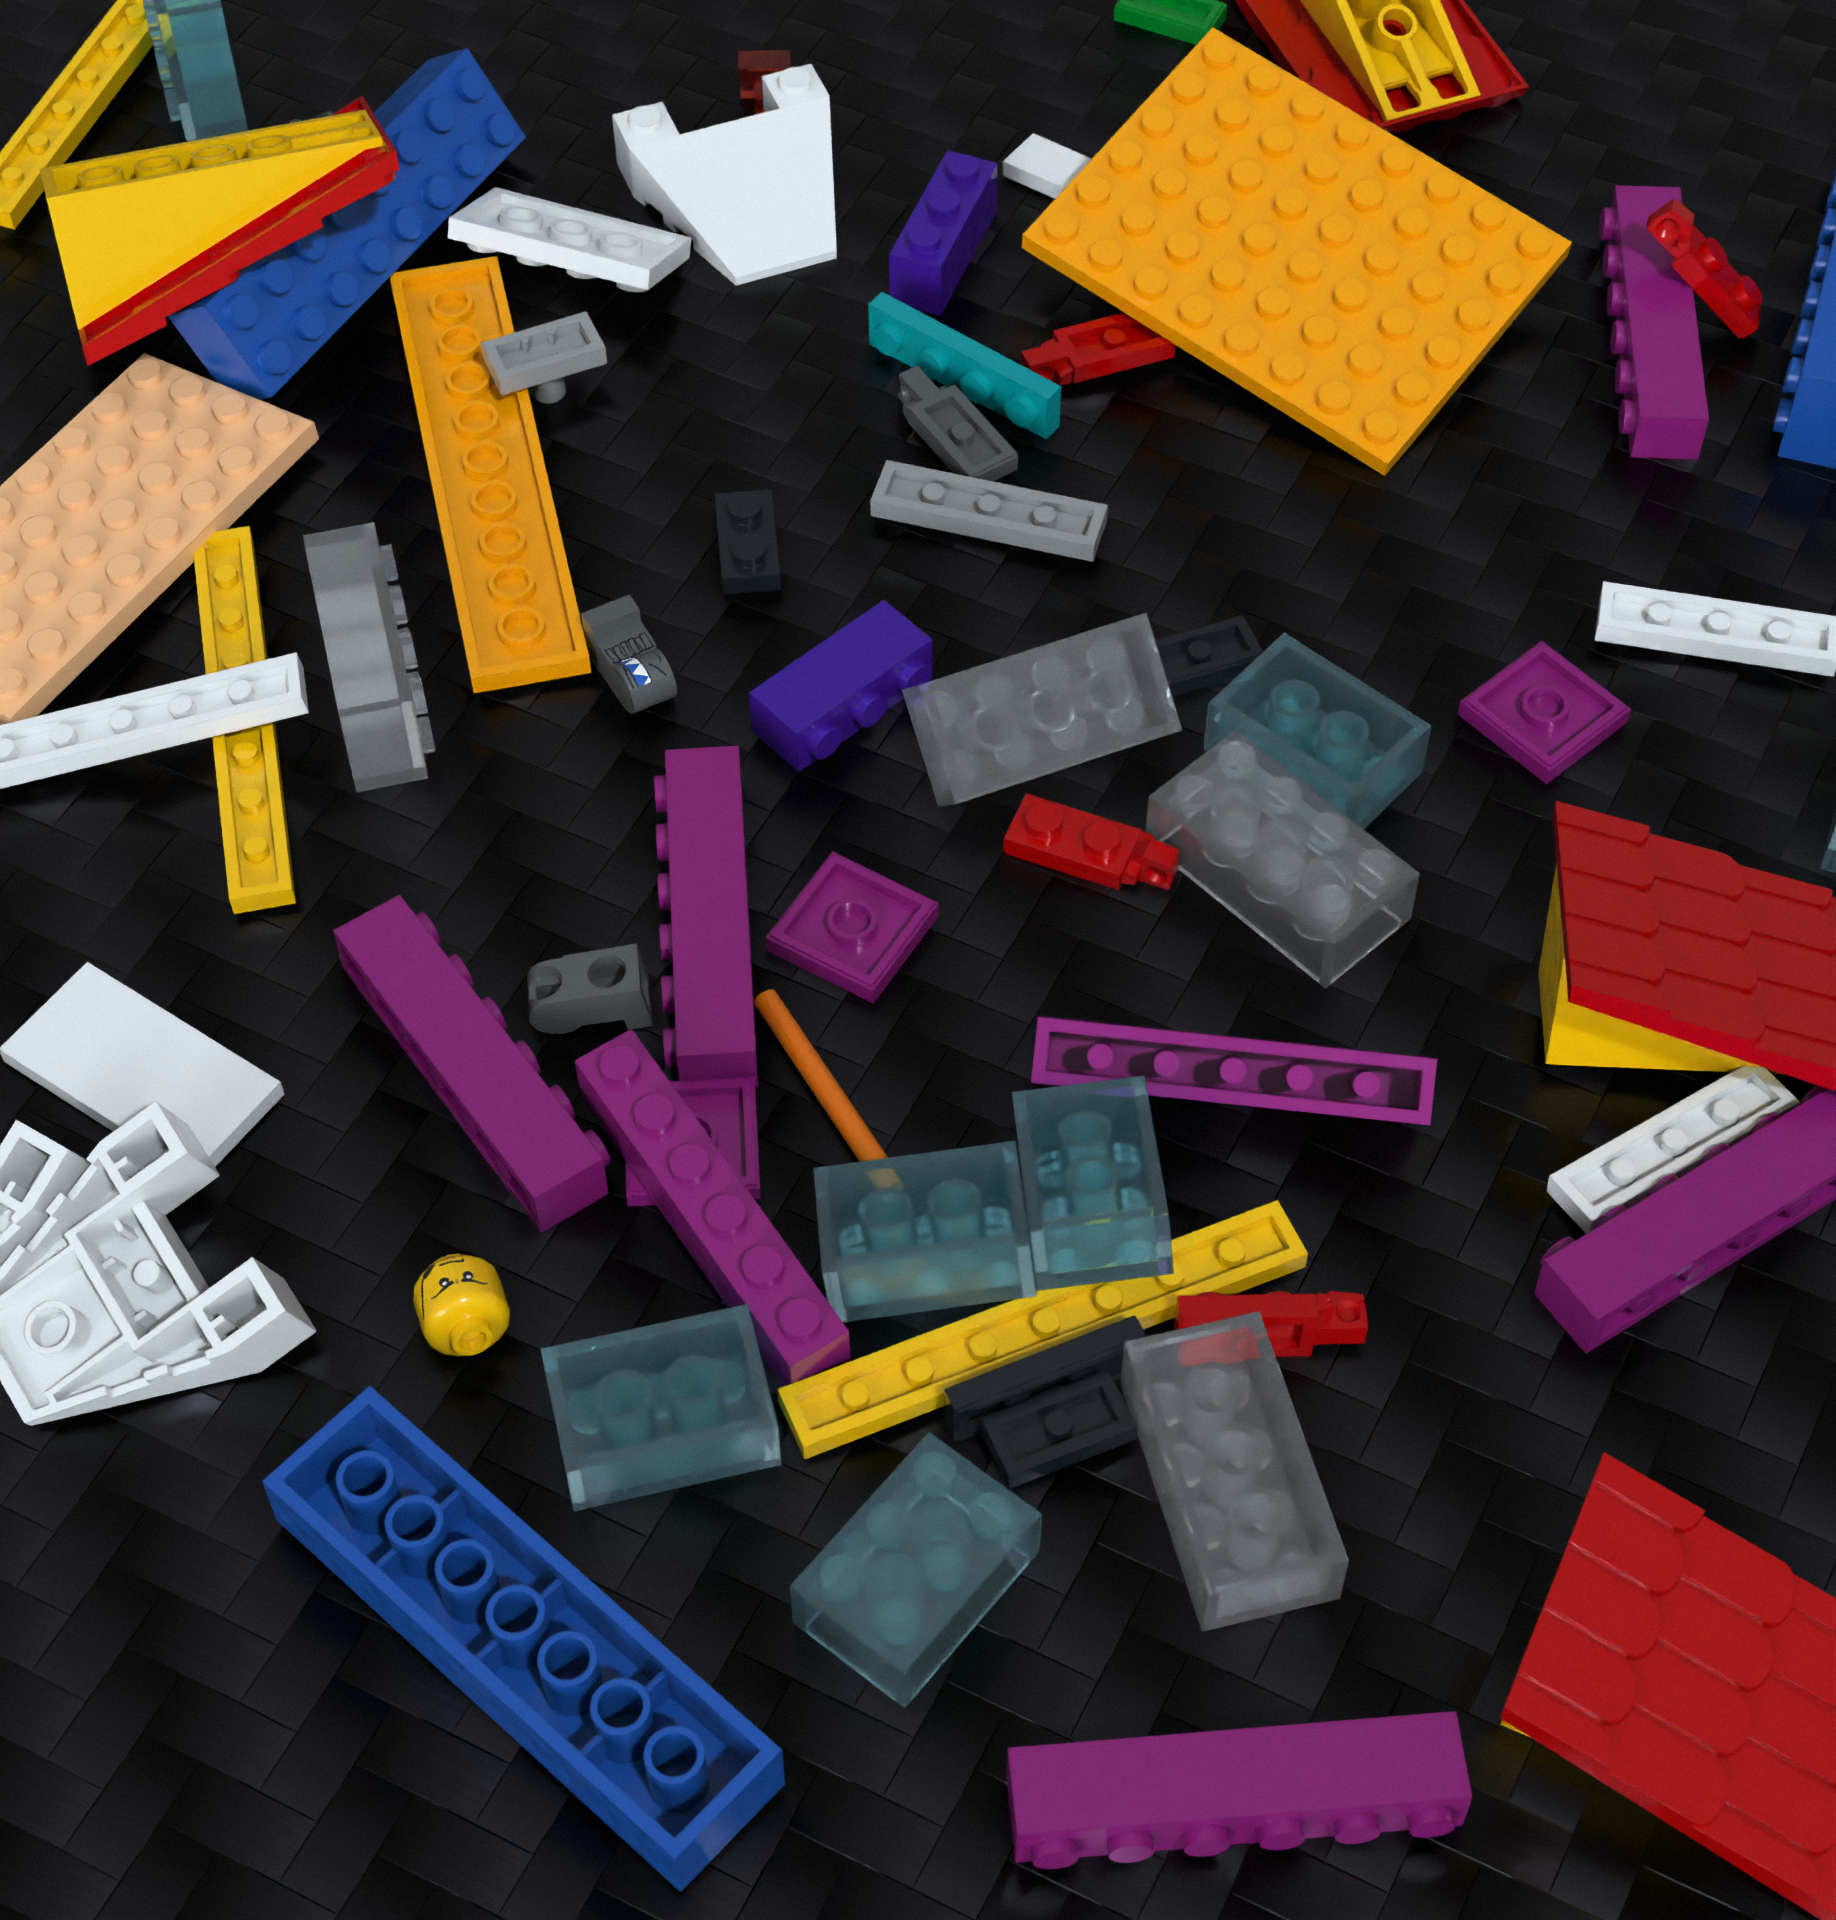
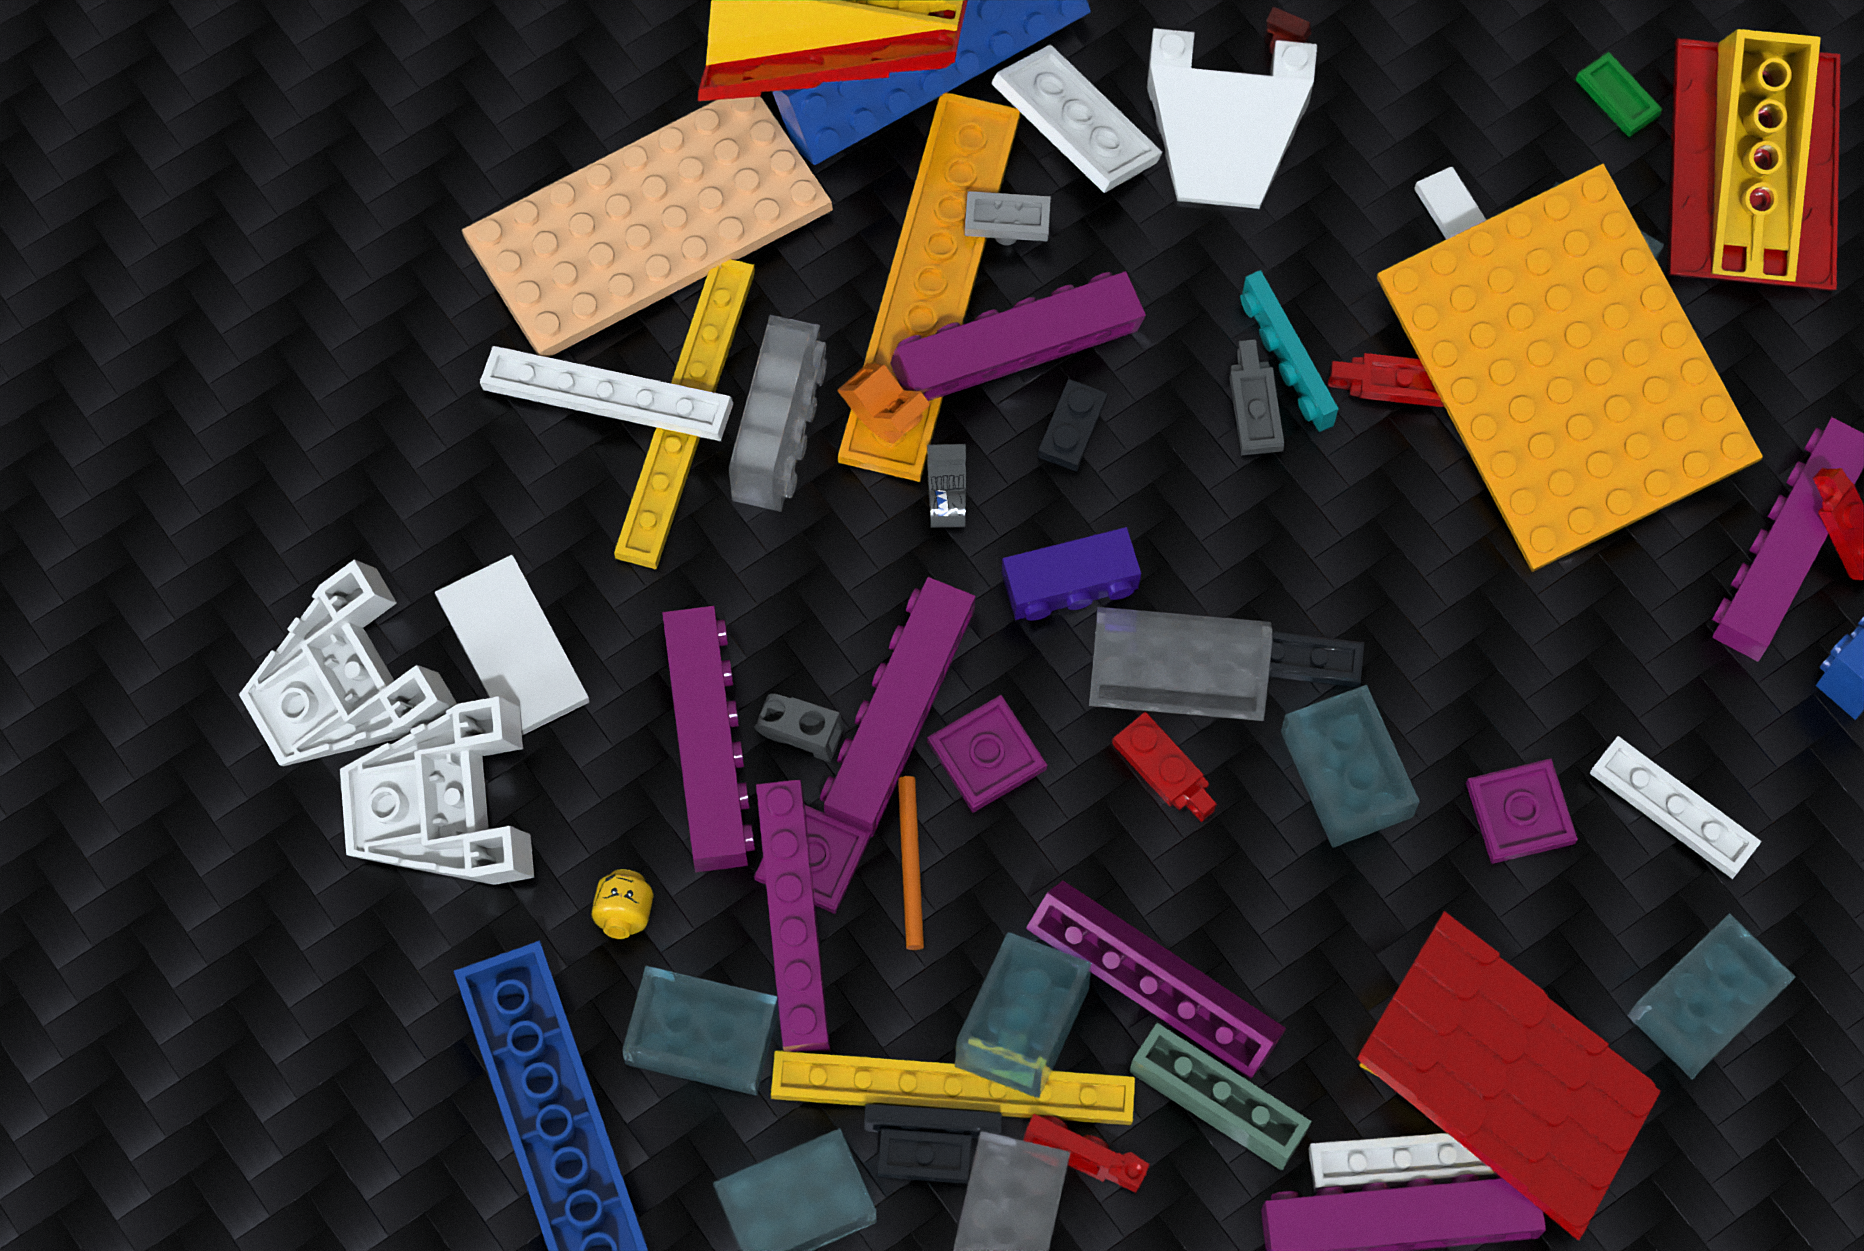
camera: 25 degrees right, 15 degrees up
clear light blue brick [813,1141,1037,1322] -> none
light grey plate [870,460,1108,562] -> none
dark purple brick [889,150,998,316] -> none
clear brick [1146,730,1420,989] -> none
none -> orange brick [837,363,931,444]
none -> magenta brick [890,272,1146,401]
none -> sand green brick [1129,1023,1312,1170]

